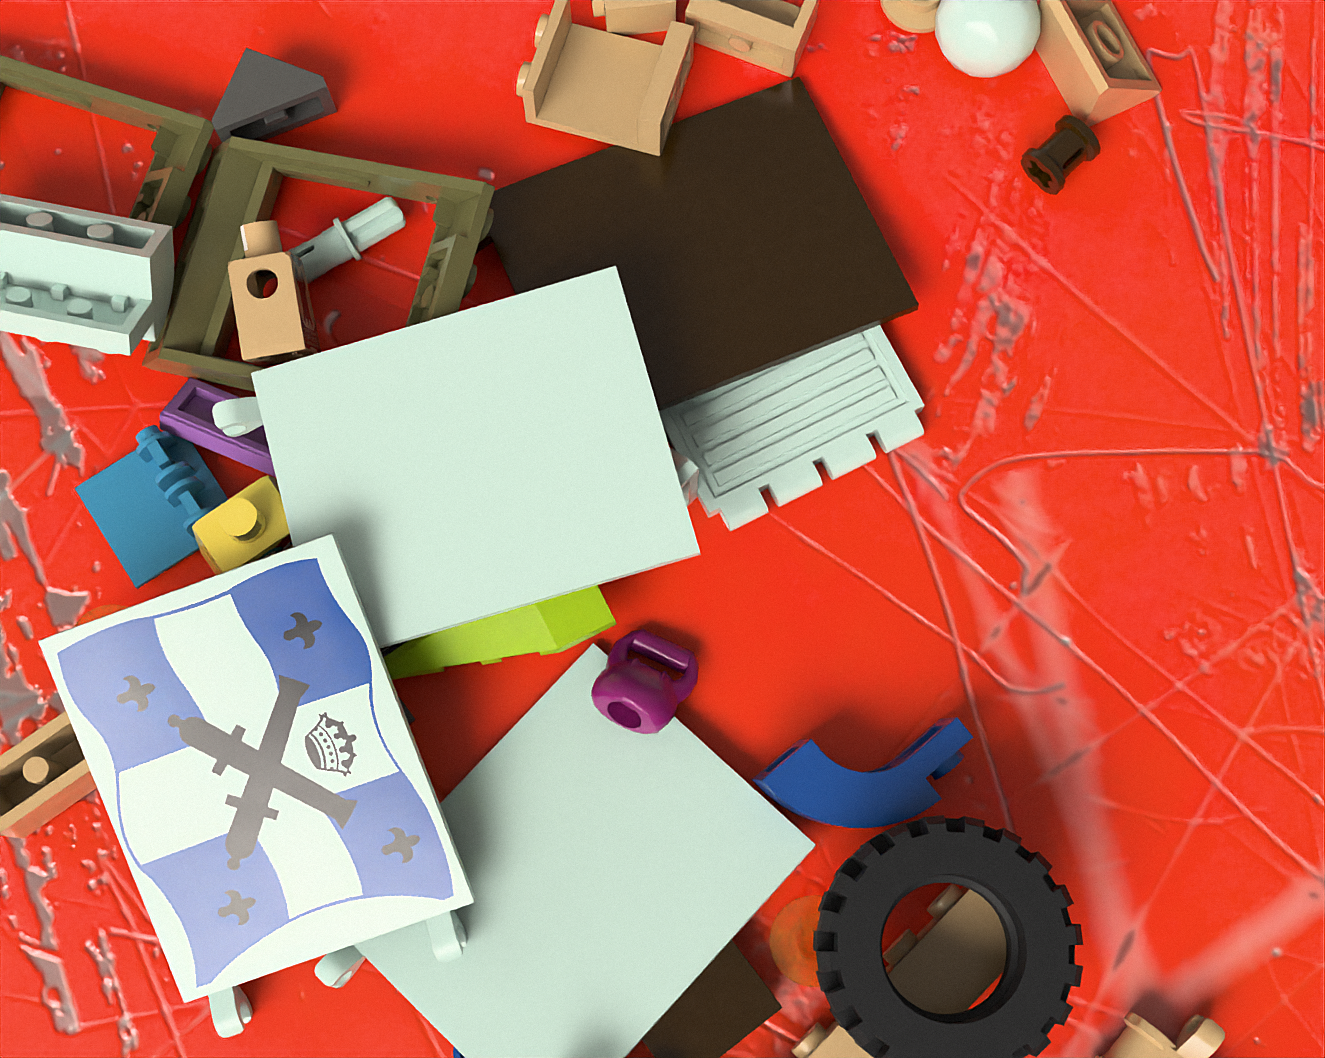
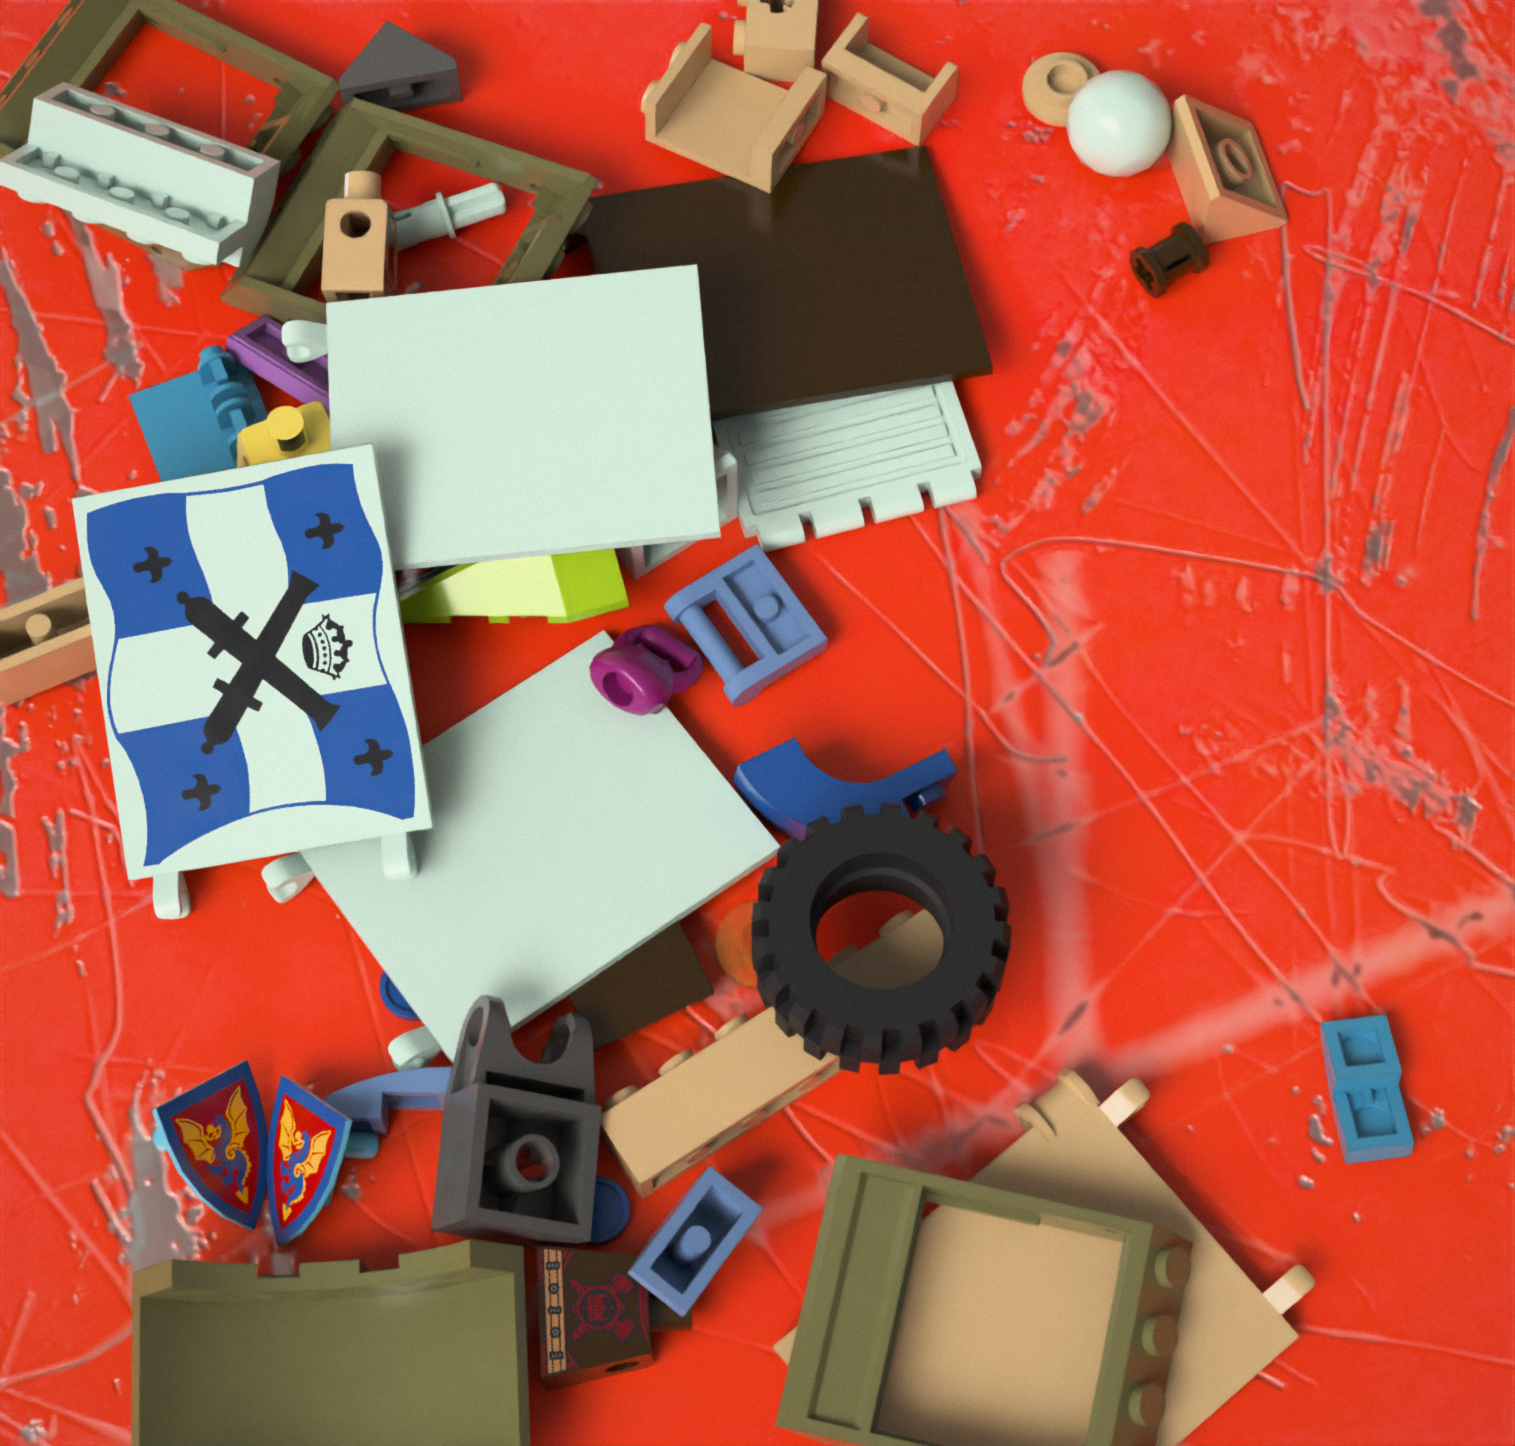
camera: 10 degrees right, 10 degrees down
none -> medium blue plate [664,543,828,707]

